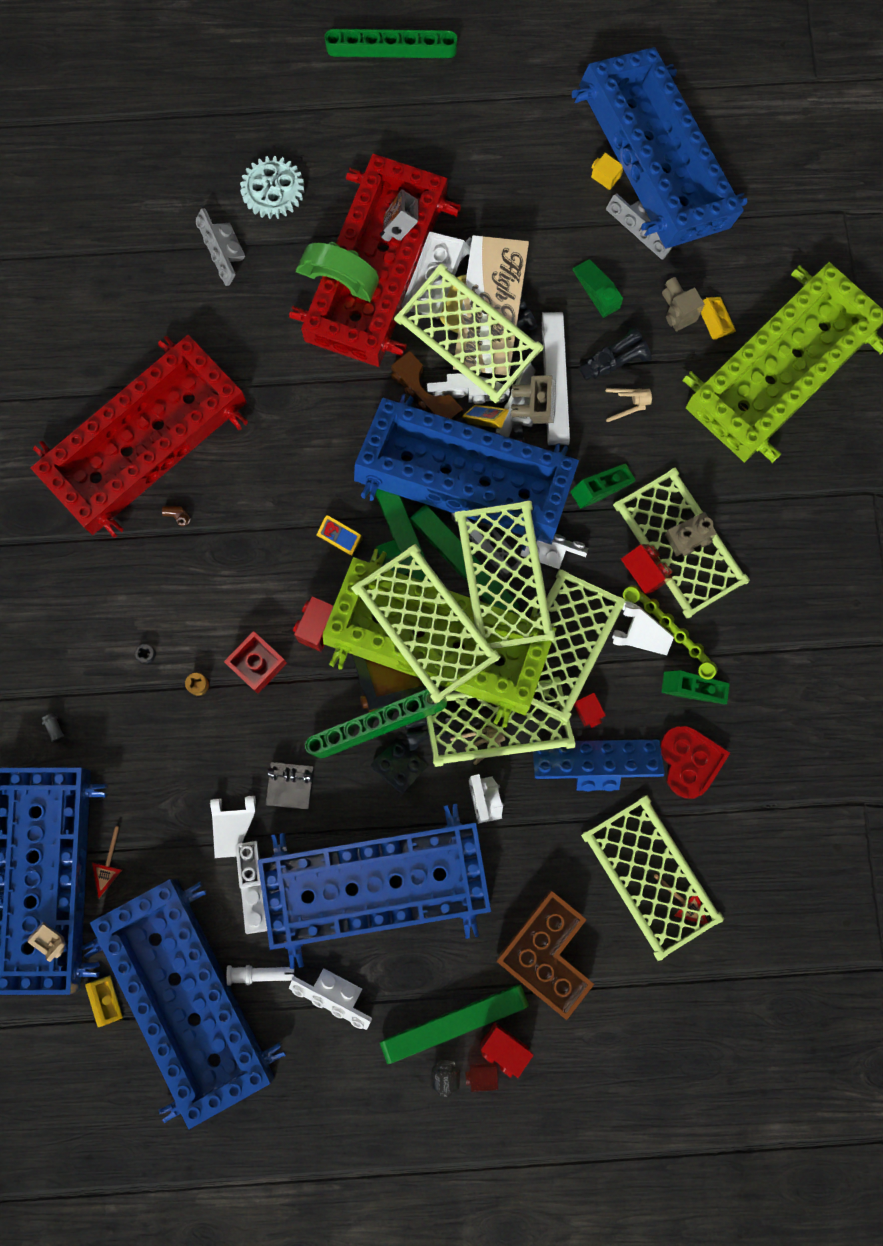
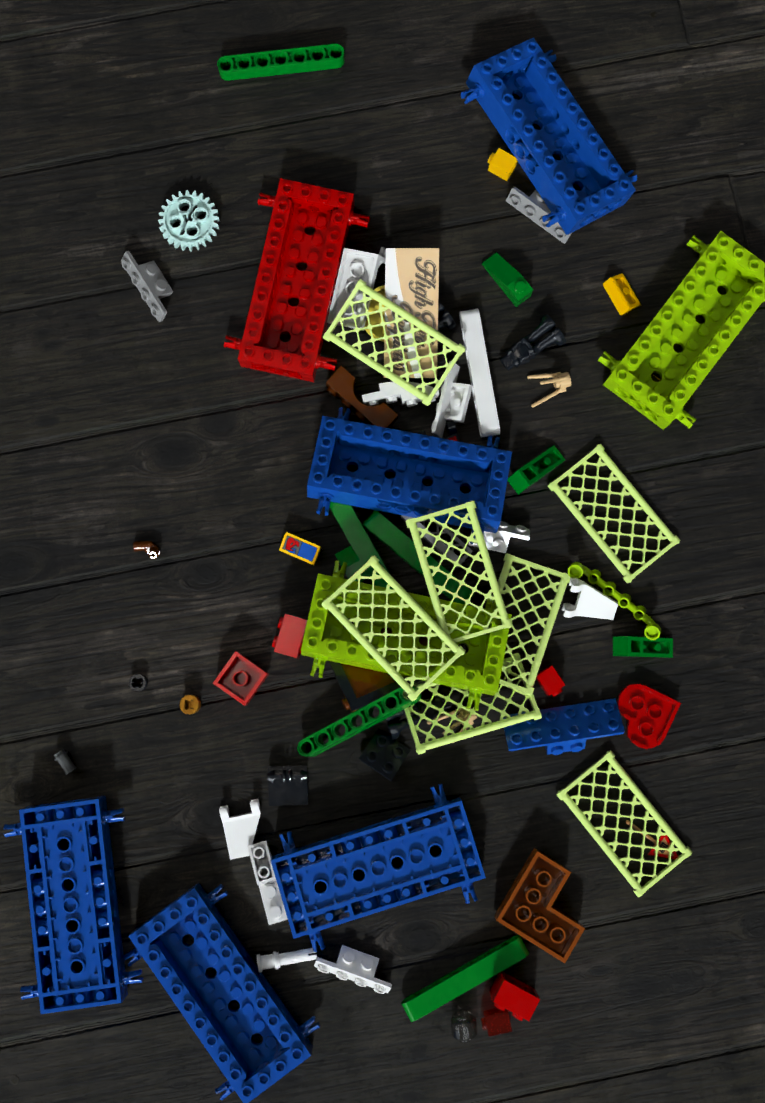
camera: 10 degrees left, 5 degrees up
tan bracket [27,922,65,962] -> none
red piece [31,335,248,538] -> none
yellow slope [85,976,123,1027] -> none
piece [92,826,122,899] -> none
bright green brick [296,242,379,302] -> none
light grey torso [380,189,418,241] -> none
yellow slope [463,405,509,429] -> none
white plate [469,774,505,824] -> none
dark tan brick [511,375,555,424] -> none
red brick [621,544,673,594] -> none
dark tan brick [662,277,705,331] -> none
dark tan brick [665,512,717,556] -> none

